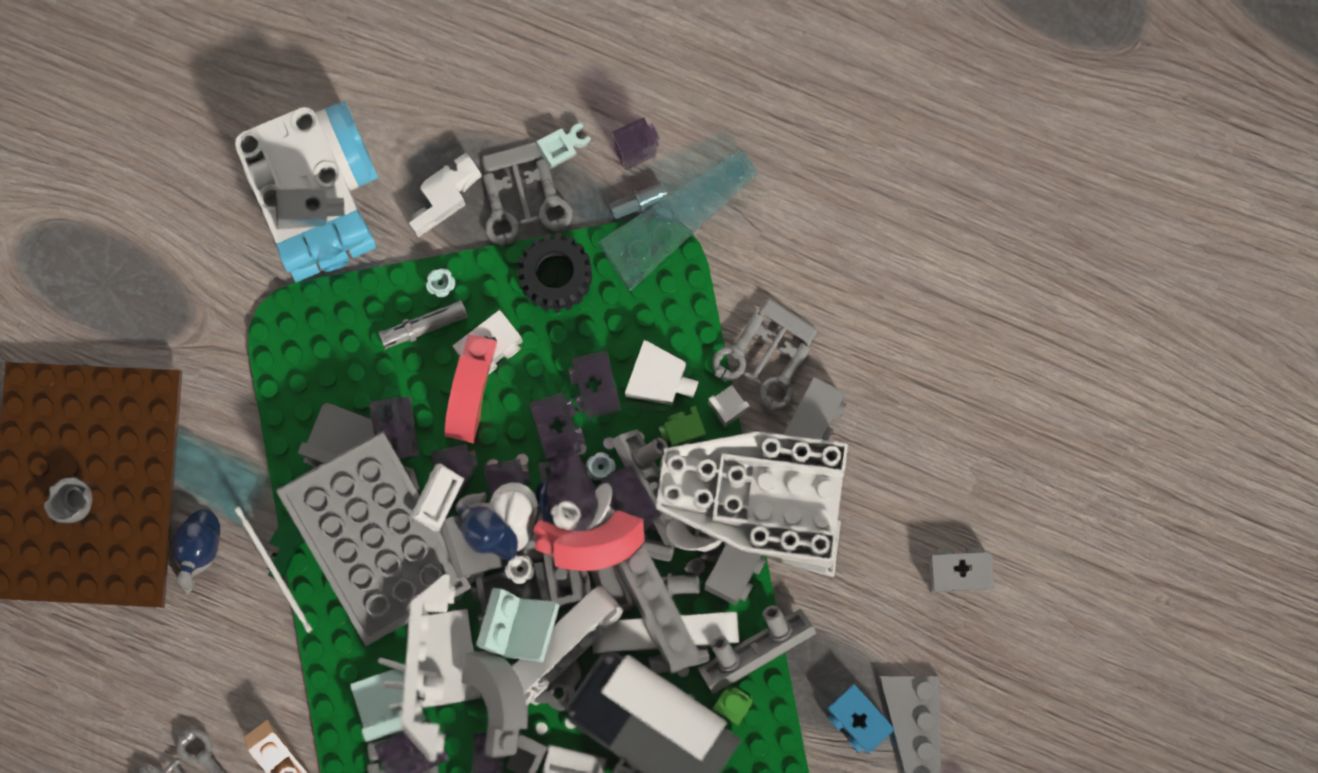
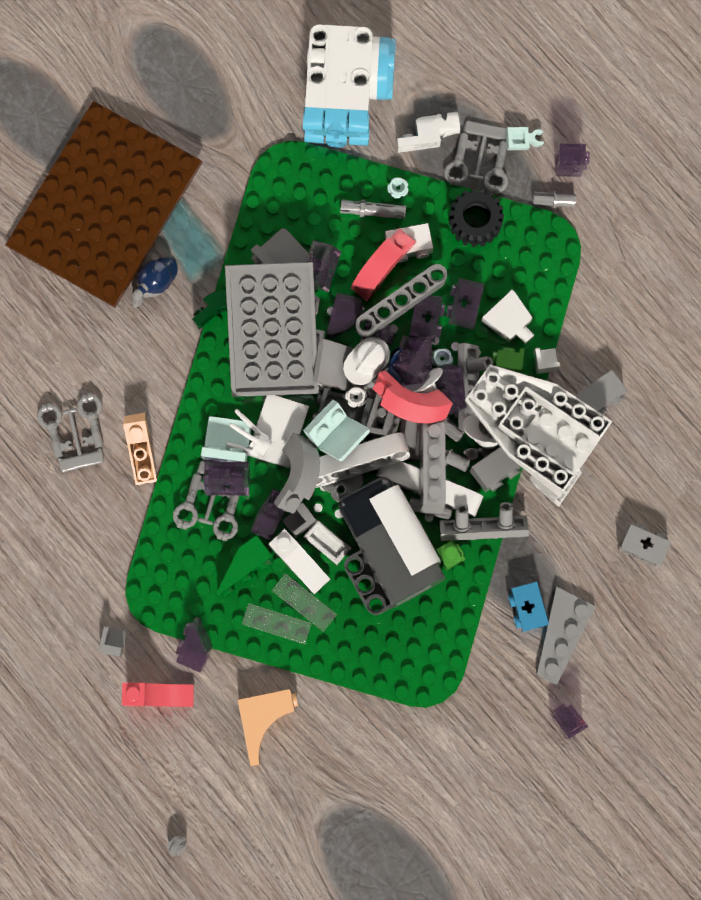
camera: 30 degrees right, 0 degrees up
light grey hair [44,477,93,523] -> none
white piece [235,507,312,633] -> none
dark grey torso [275,189,345,229] -> none
white slope [401,575,455,761] -> none
white tile [411,464,464,532] -> none
dark blue hair [456,492,518,561] -> none
white plate [551,501,580,530] -> none
clear light blue wing [597,149,758,291] -> none
light grey piece [713,299,817,413] -> none
none -> light grey beam [356,264,447,338]

